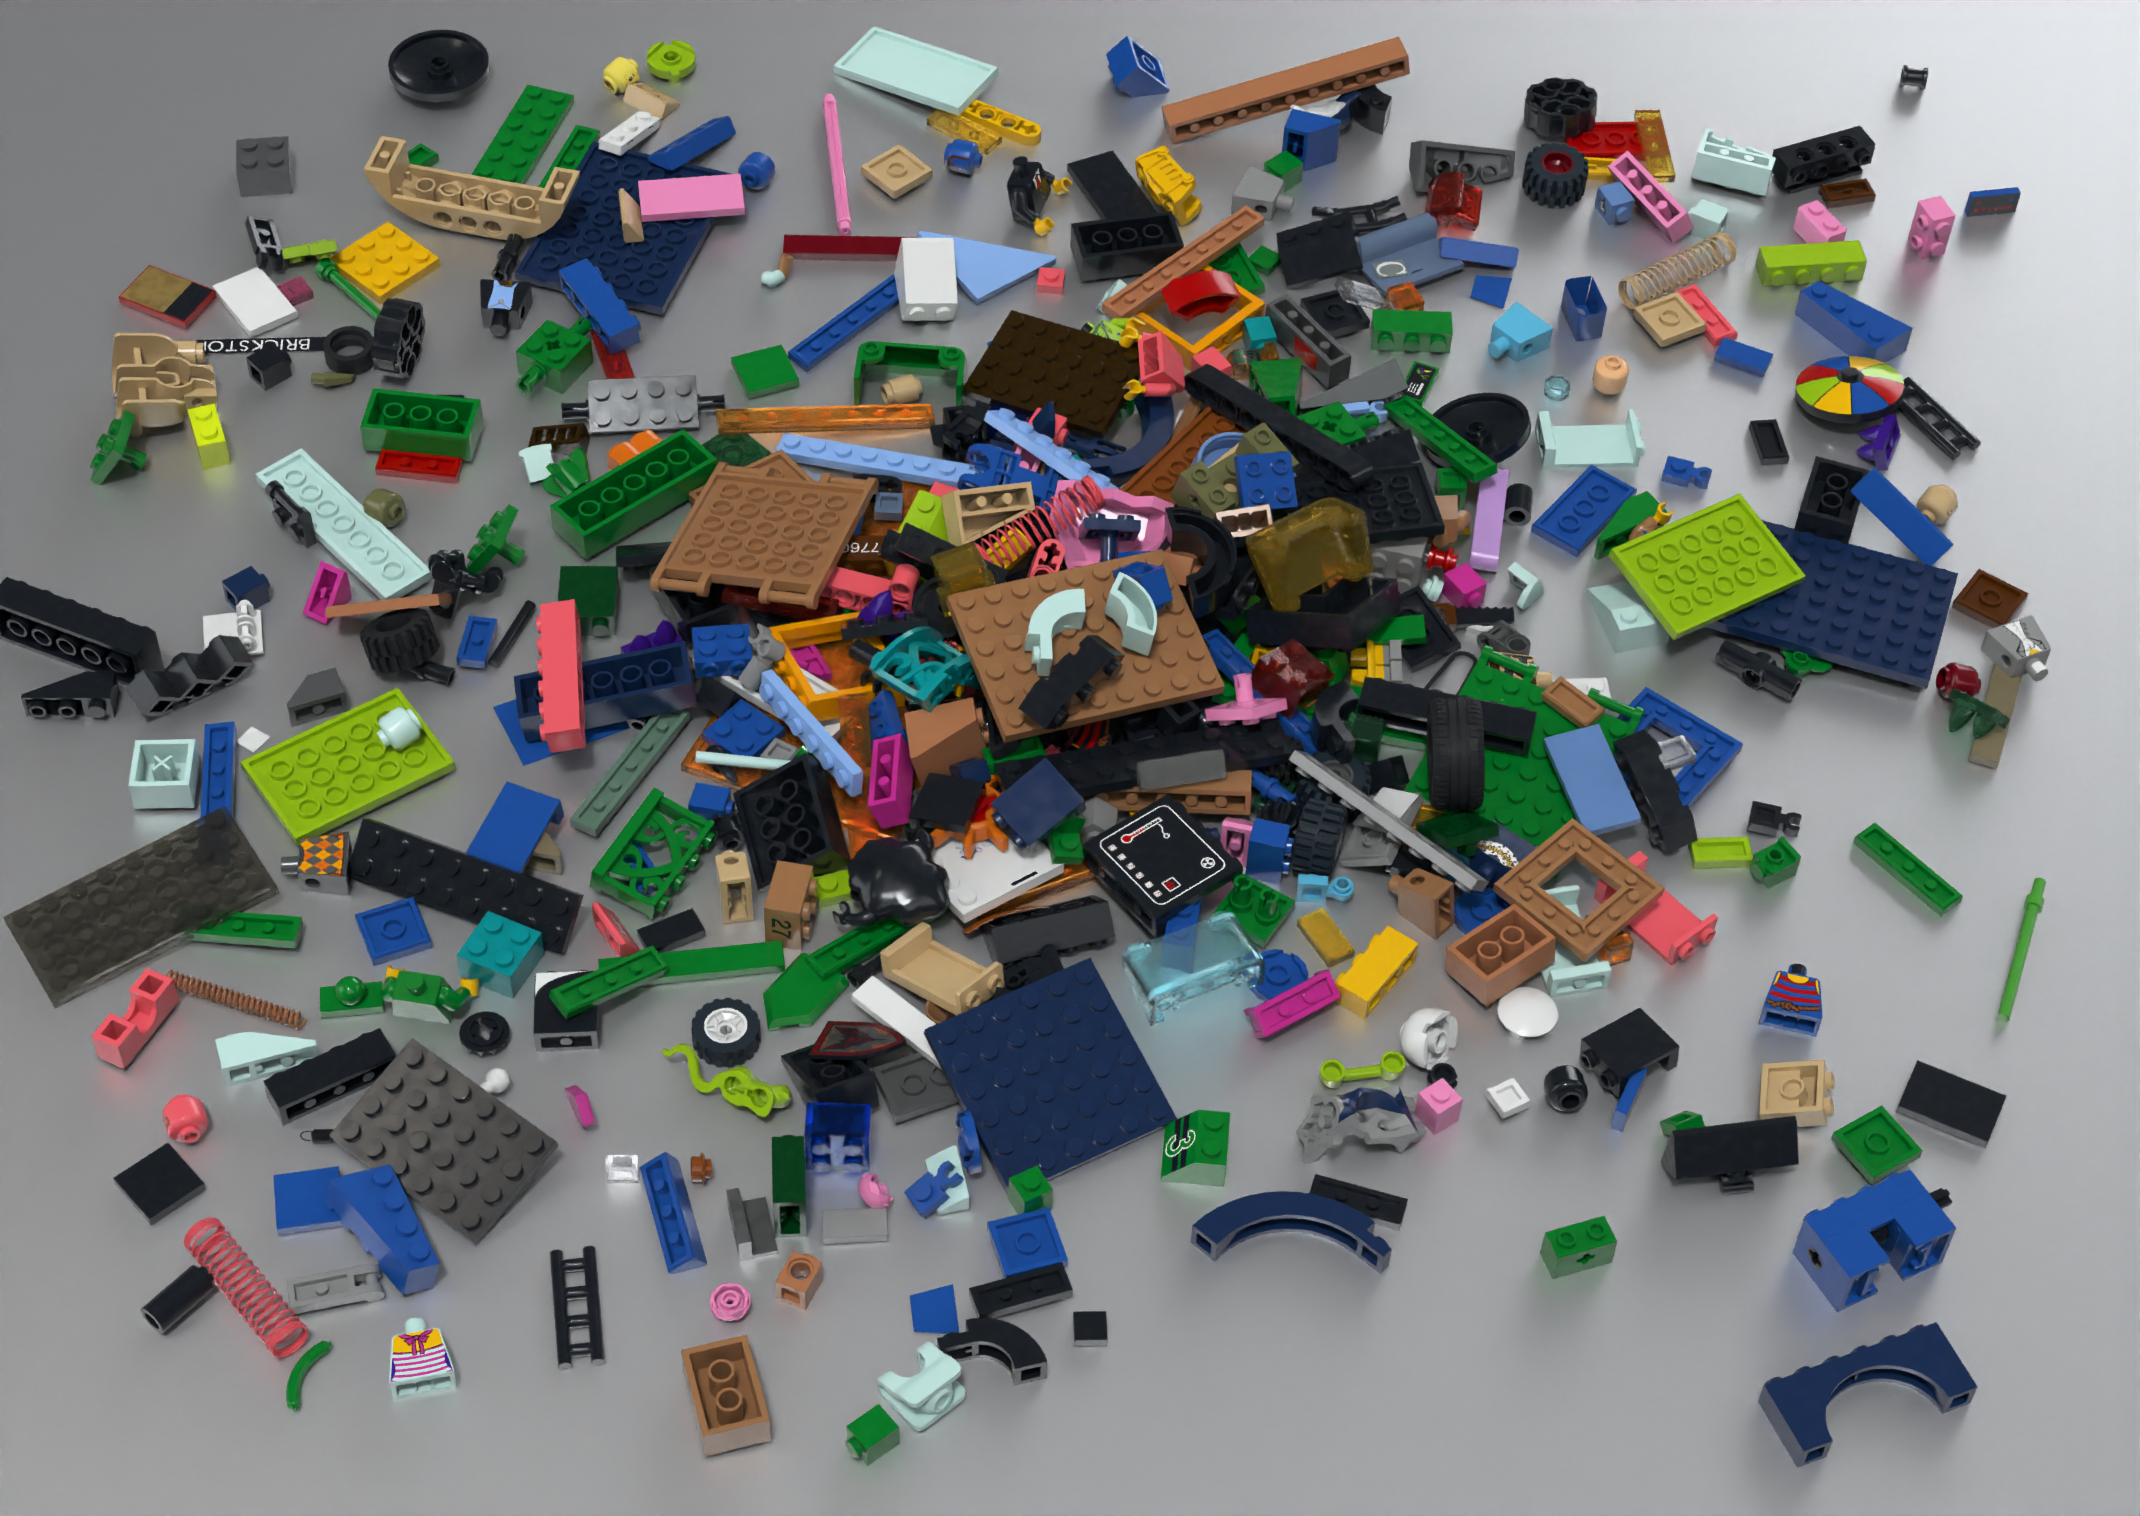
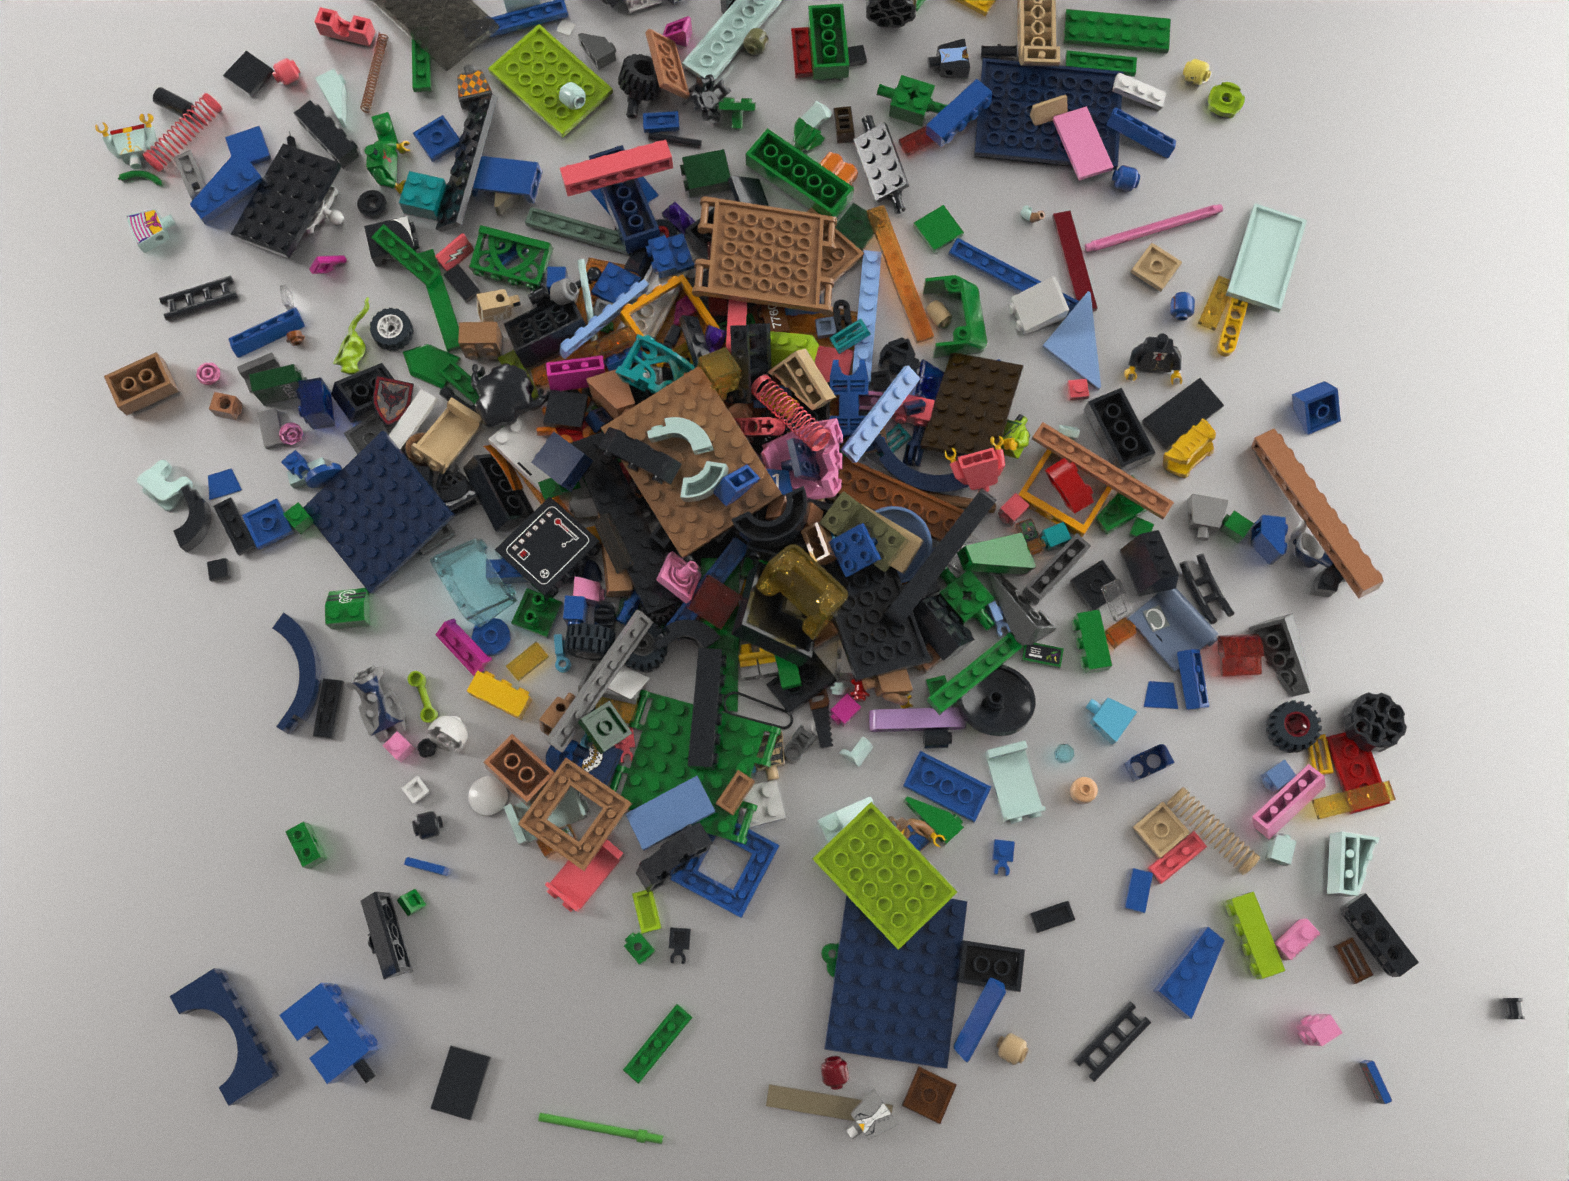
camera: 80 degrees right, 25 degrees up
tan slope [623,83,680,120] -> none
light grey bar [738,624,785,691] -> none
green brick [845,1404,899,1466] -> none
clear green brick [1342,712,1384,763] -> none
black panel [1365,755,1410,795] -> none
black tyre [1427,697,1485,811] -> none
black panel [1579,1008,1680,1098] -> none
black piece [1715,640,1802,701] -> none
blue torso [1758,964,1823,1037] -> none
tan plate [1759,1060,1835,1127] -> none
dish [1795,356,1904,423] -> none
green plate [1831,1105,1923,1185] -> none
dark purple tile [1857,415,1901,470] -> none
clear green tile [1948,688,2010,739] -> none
none -> light aqua torso [95,113,157,169]
none -> light grey head [550,278,578,306]
none -> teal tile [830,319,871,354]

